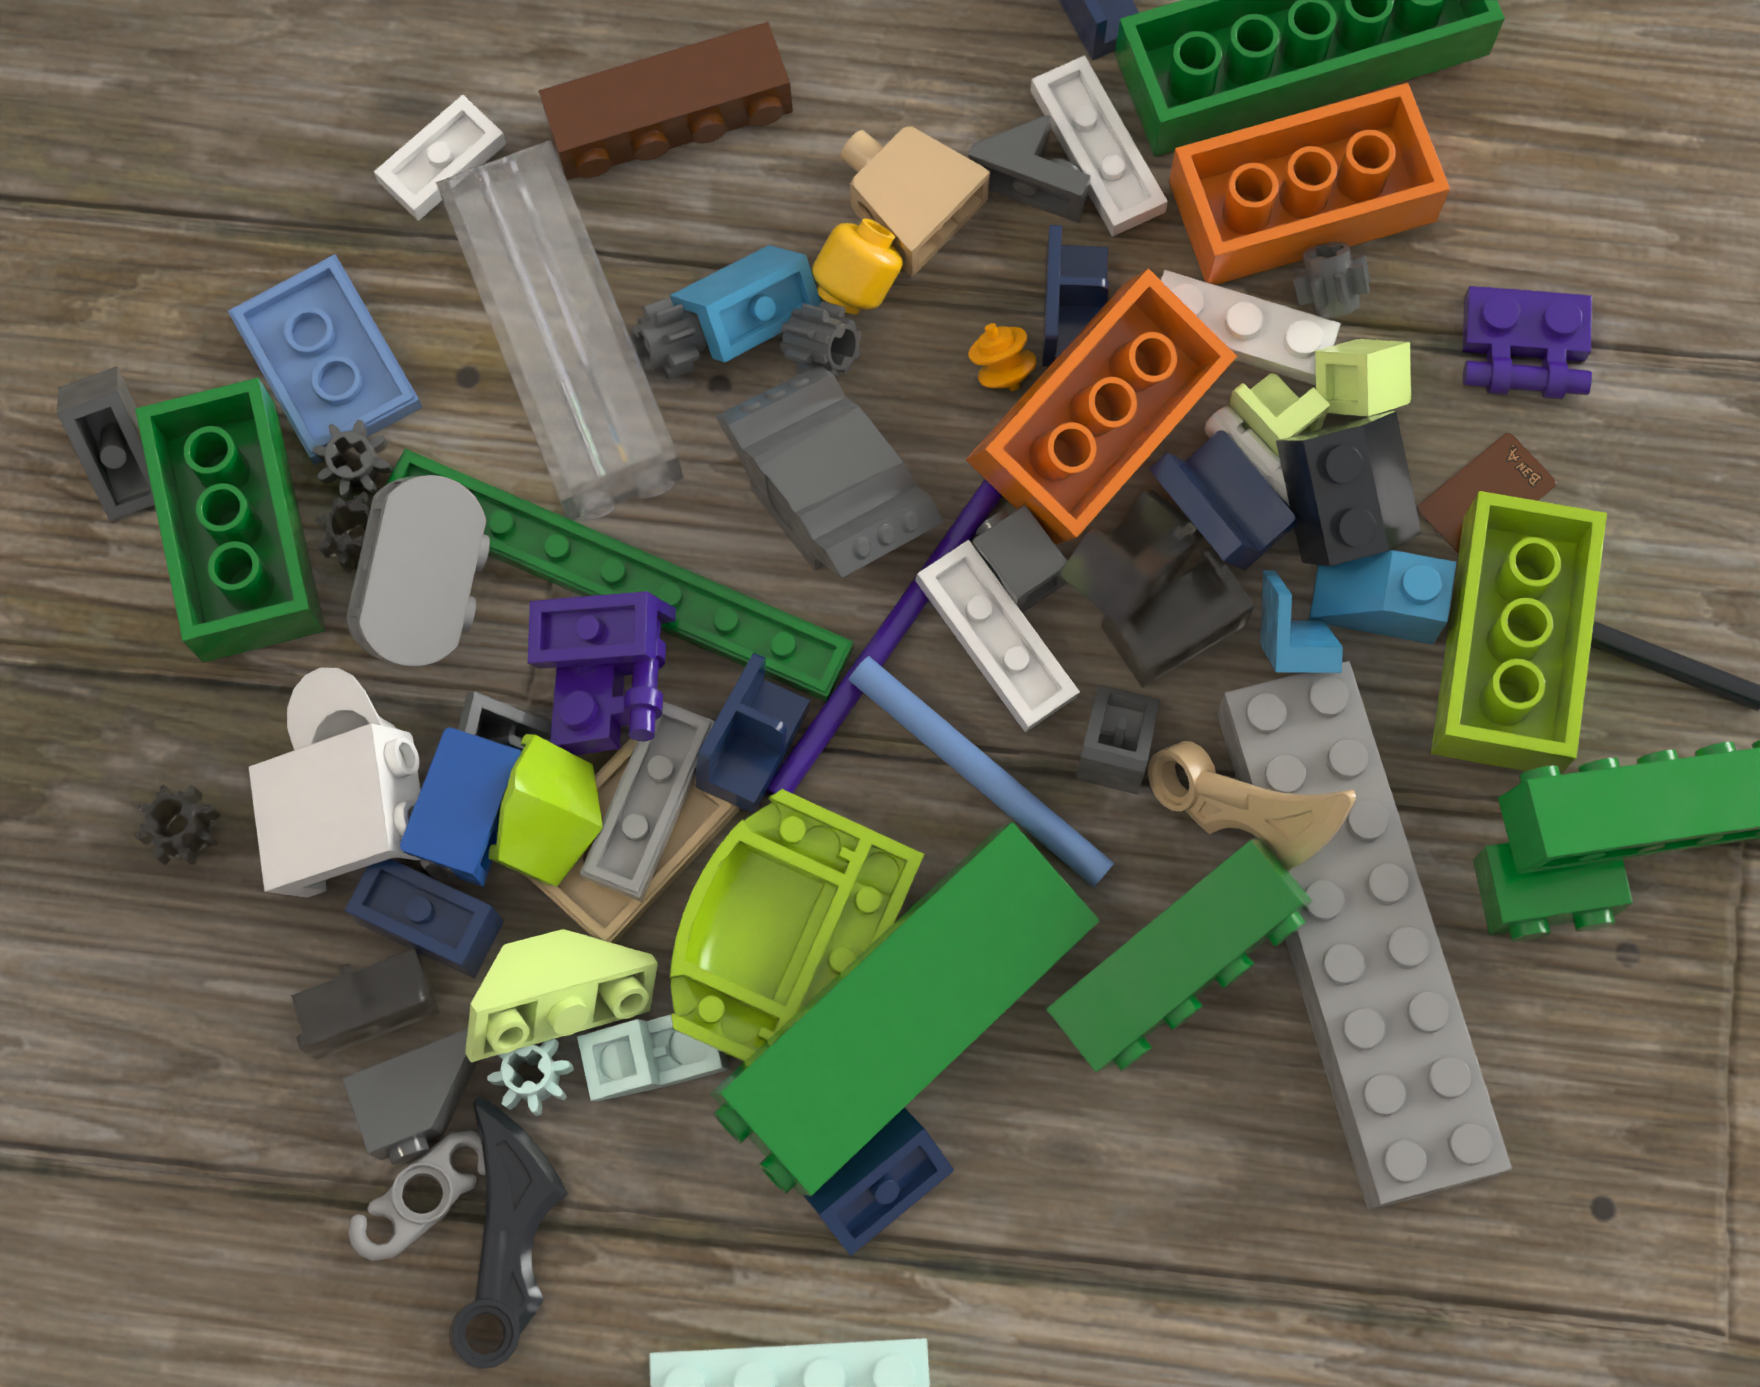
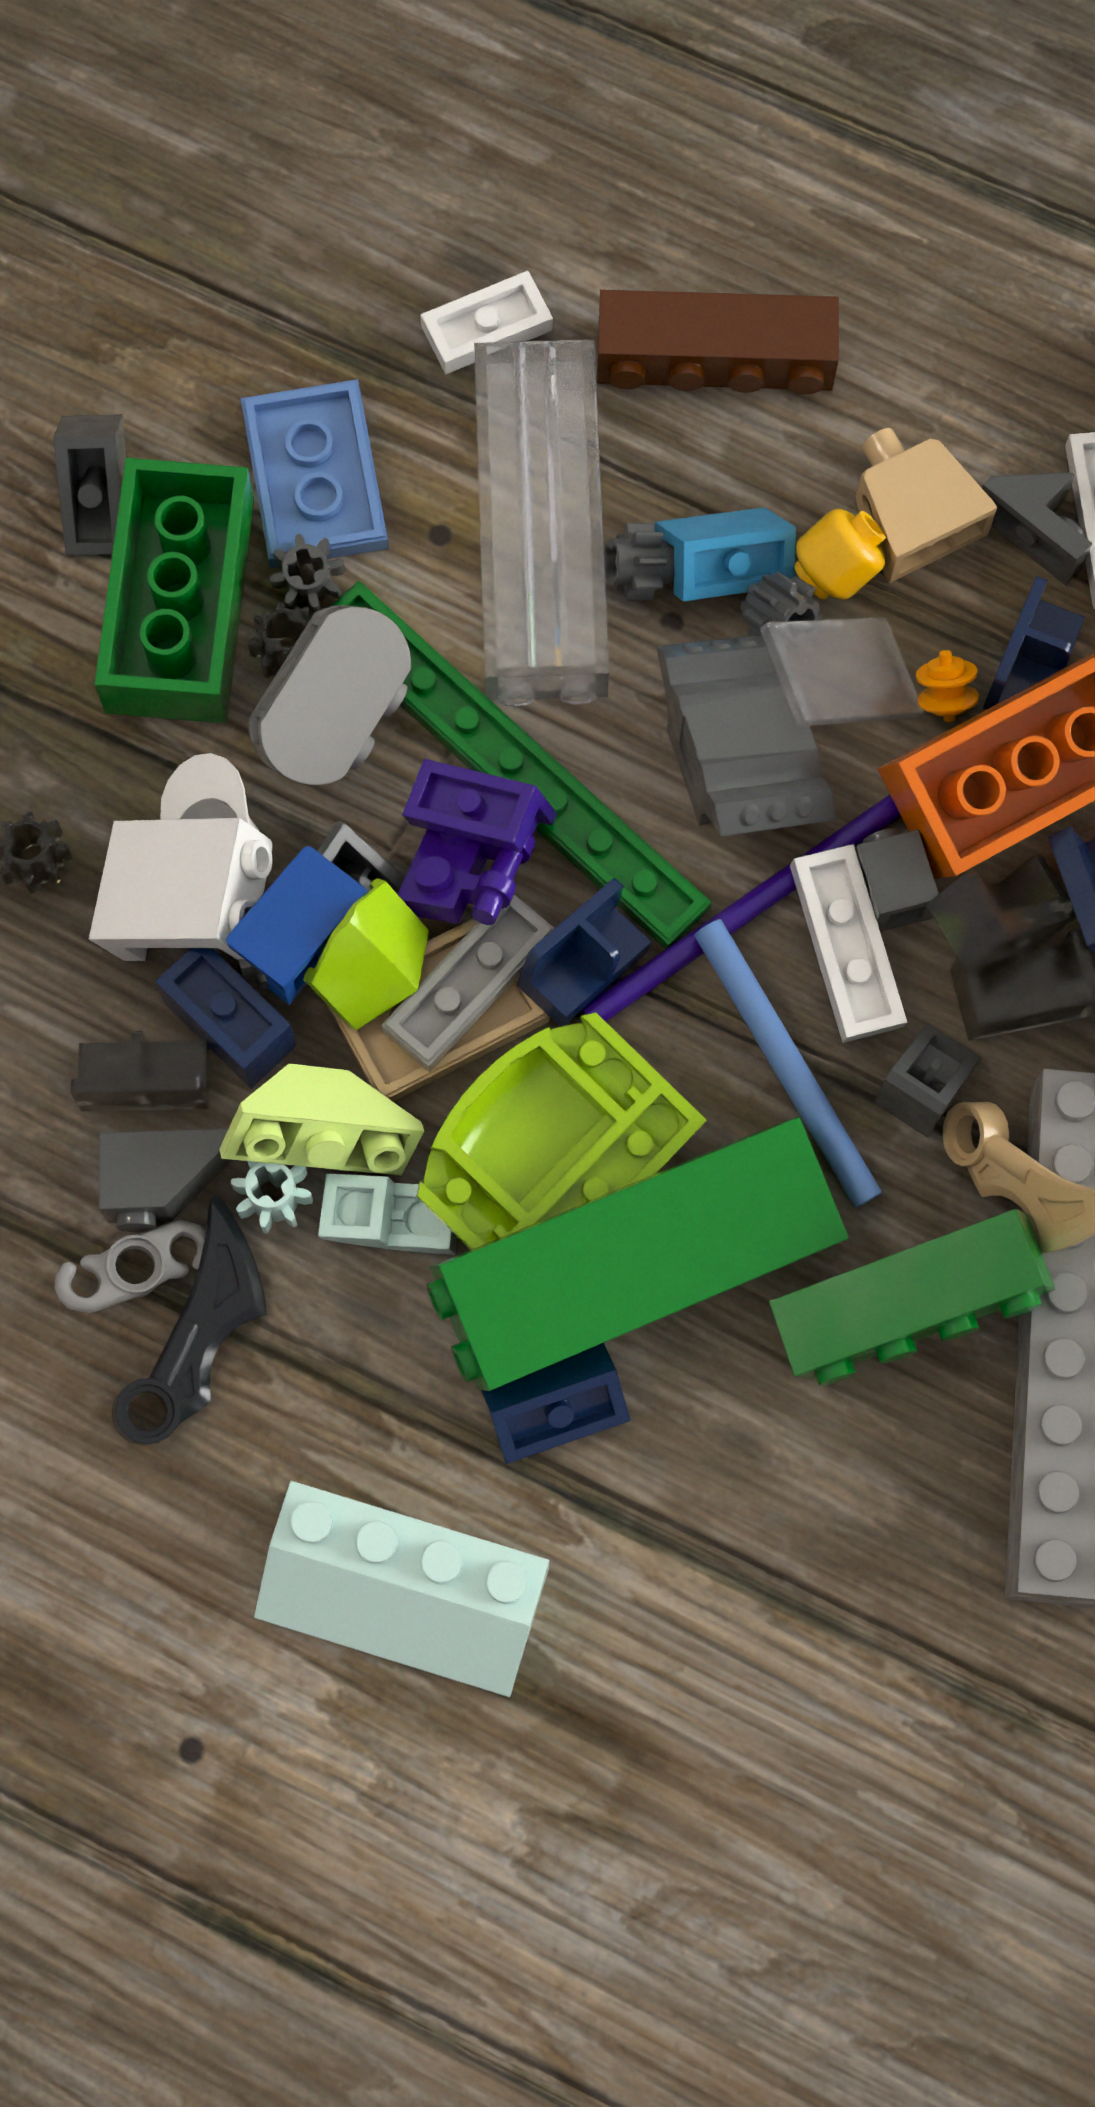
camera: 15 degrees right, 0 degrees up
none -> clear piece [760,617,924,727]

